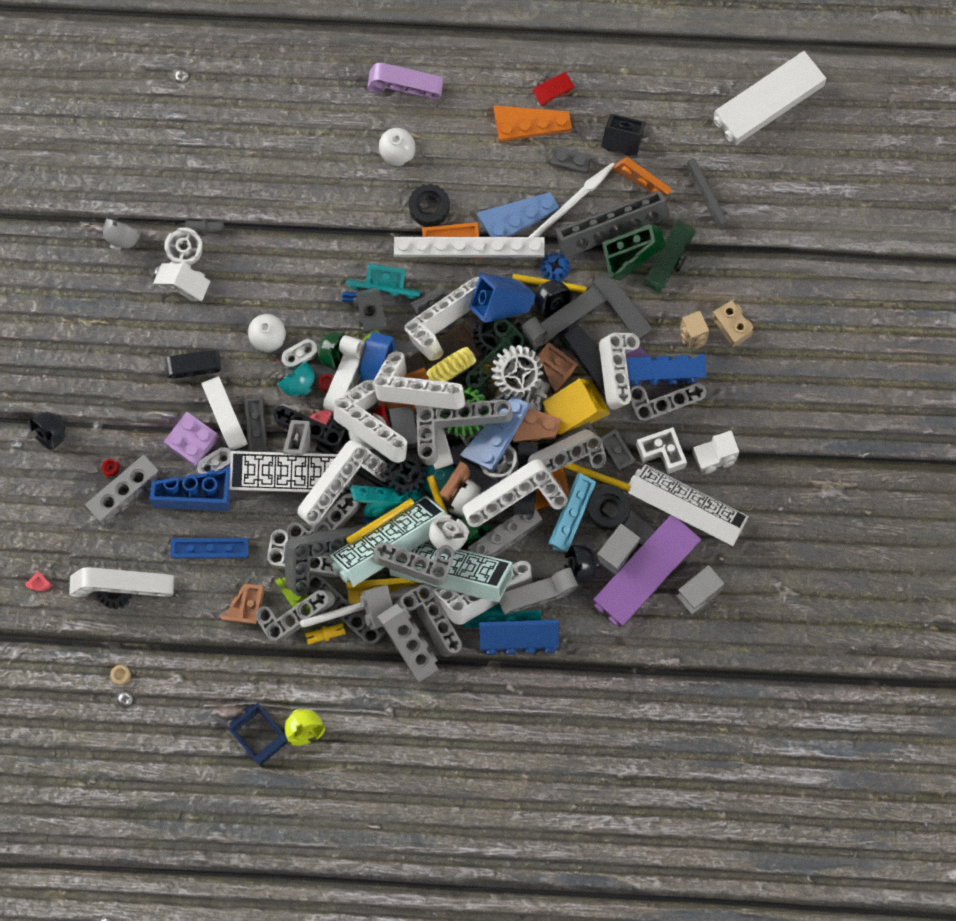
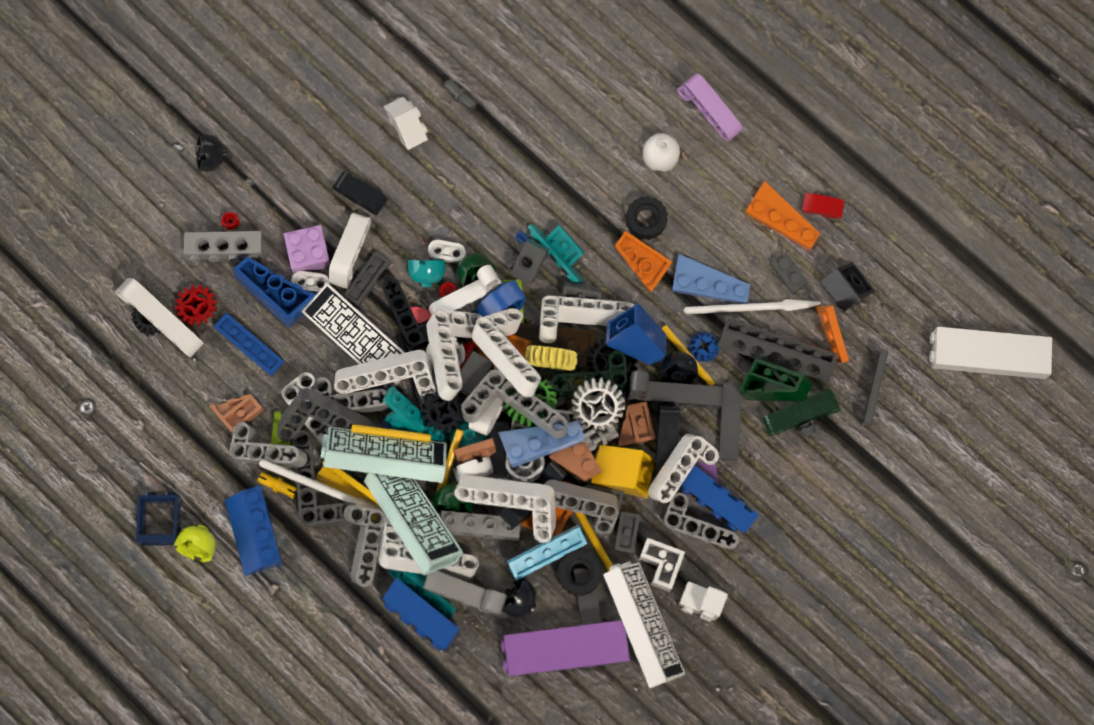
camera: 30 degrees right, 0 degrees up
coral tile [25,571,53,591] -> none
light grey cylinder [103,218,142,251] -> none
tan tile [110,665,131,685] -> none
white cylinder [165,228,203,265] -> none
white cylinder [248,314,286,353] -> none
light grey slope [283,420,310,456] -> none
light grey brick [360,585,393,630] -> none
light grey beam [373,542,455,586] -> none
light grey brick [377,604,438,682] -> none
white plate [394,237,544,257] -> none
white cylinder [429,514,469,551] -> none
light grey piece [597,524,640,576] -> none
light grey piece [676,565,724,615] -> none
tan brick [680,311,709,349] -> none
tan brick [712,300,753,348] -> none
none -> red gear [175,284,218,327]
none -> blue slope [225,486,284,576]

